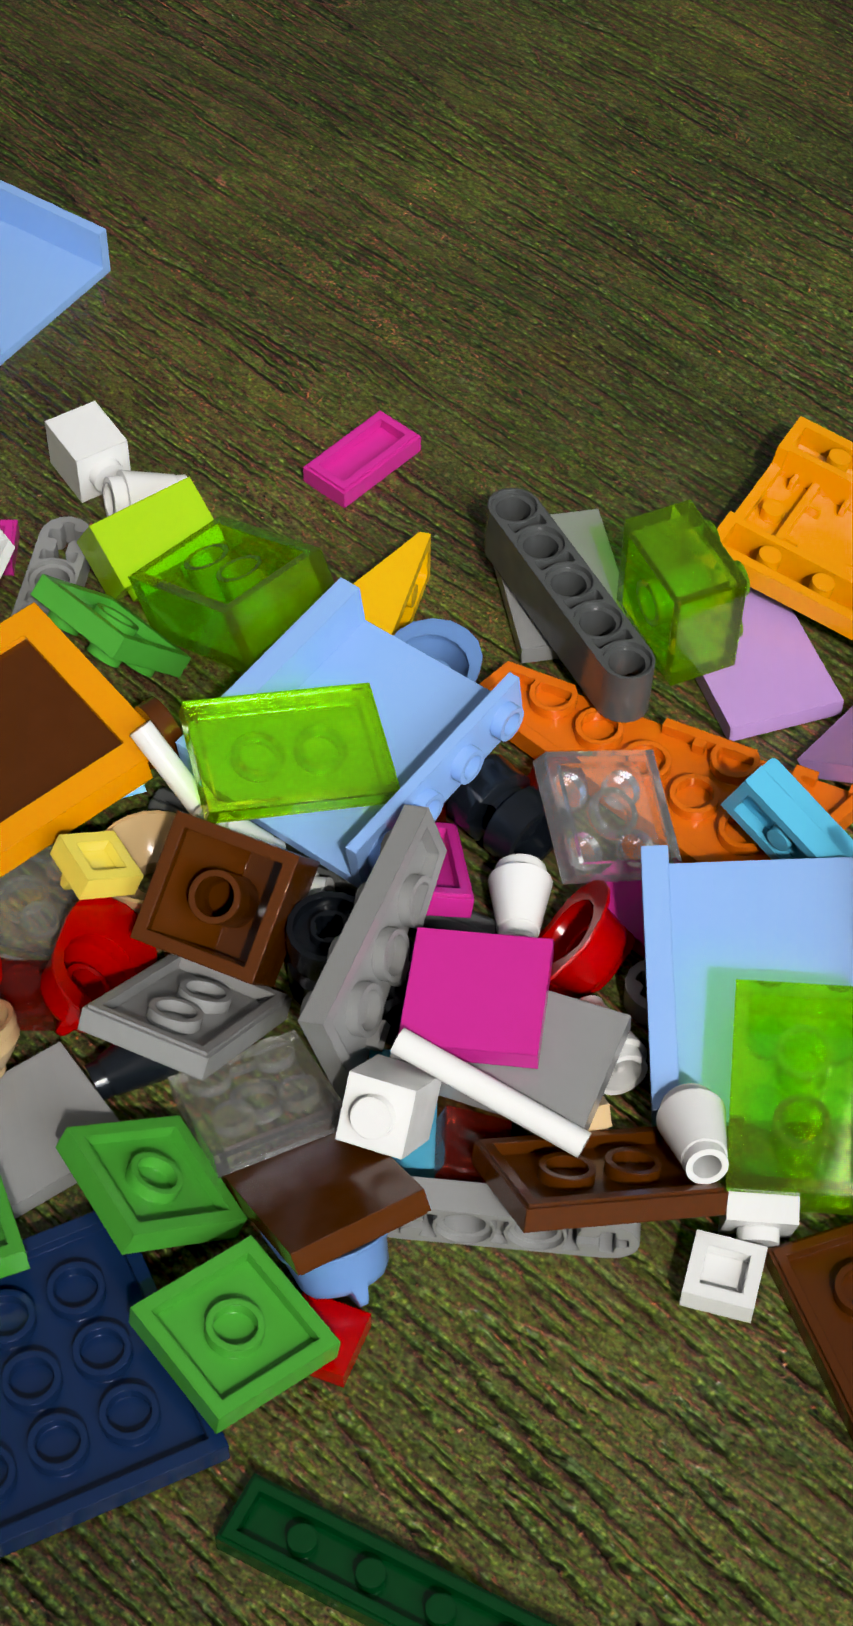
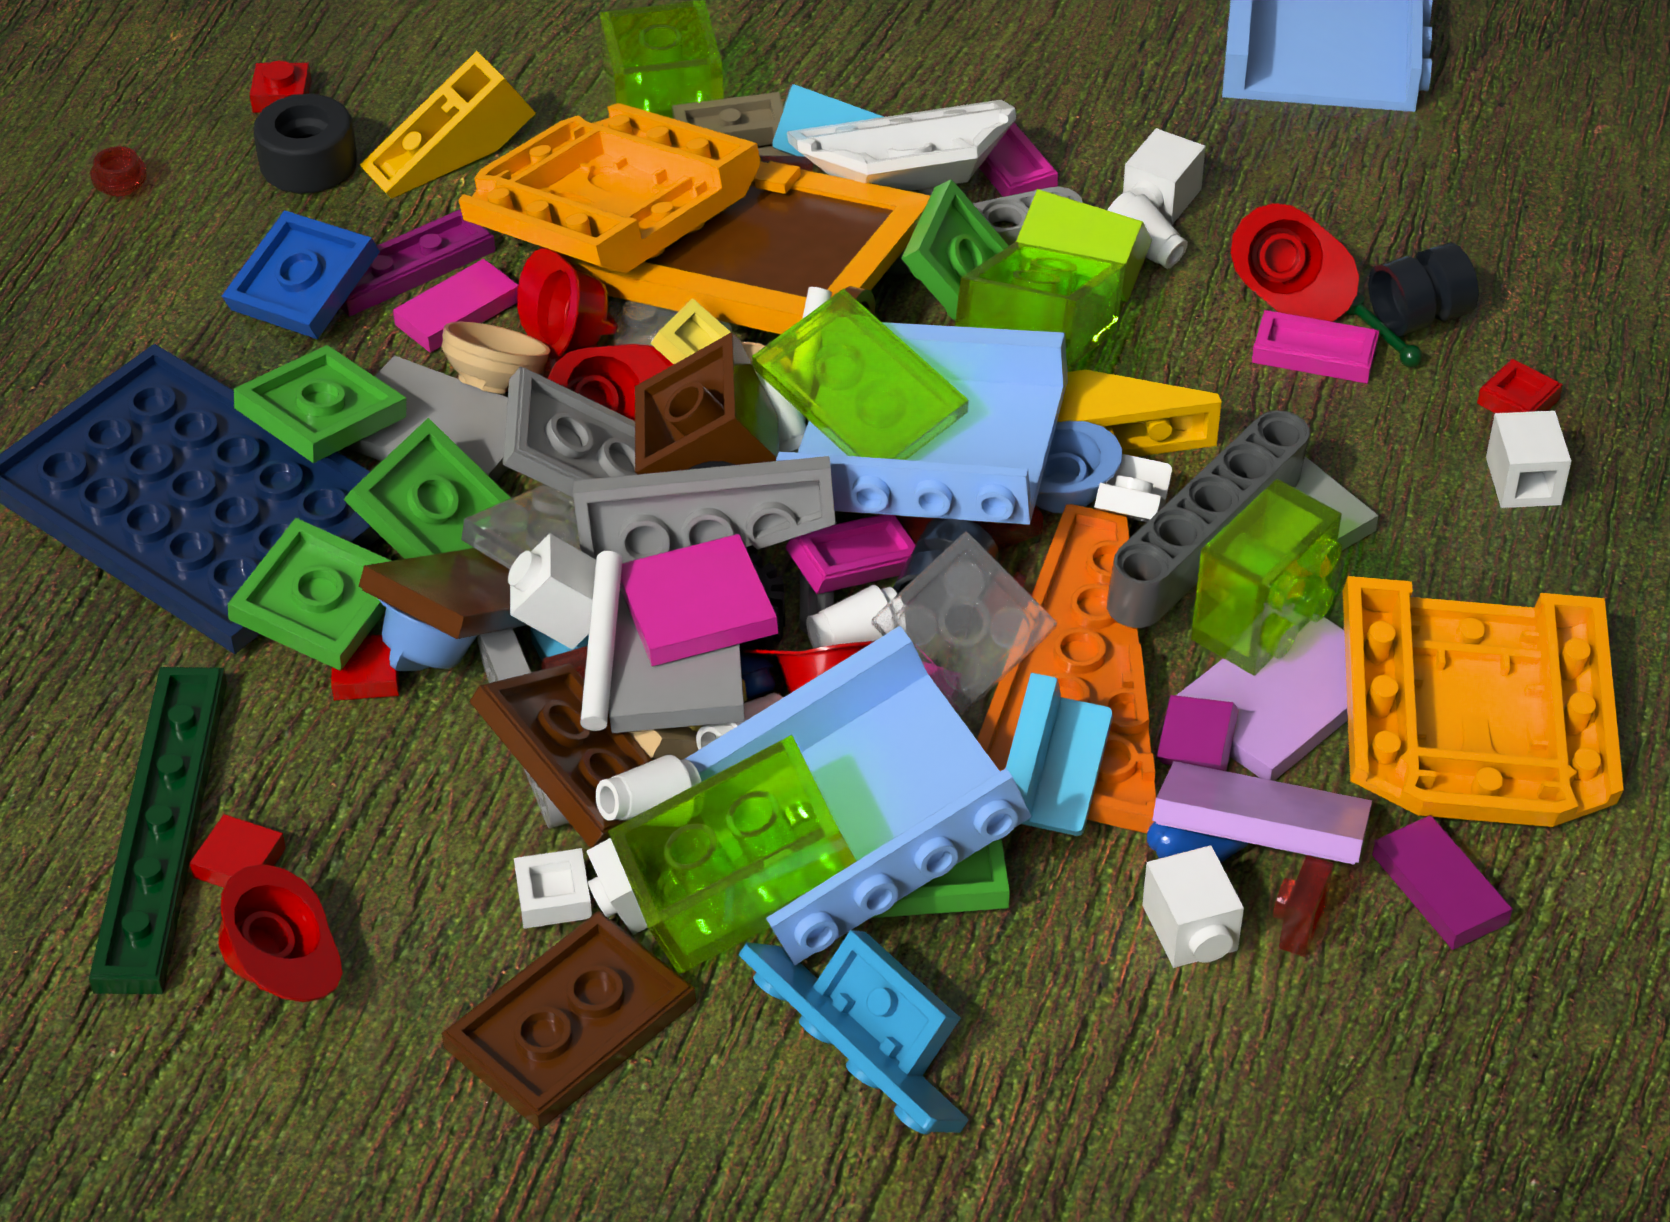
camera: 65 degrees right, 5 degrees down
none -> red tile [190,814,286,888]
none -> red piece [218,864,343,1002]
none -> white bracket [1094,454,1173,522]
none -> magenta tile [1157,695,1239,771]
none -> red piece [1230,203,1359,322]
none -> dark green hinge [1345,292,1423,368]
none -> black wheel [1368,242,1479,336]
none -> red tile [1477,358,1563,413]
none -> white brick [1486,411,1571,508]

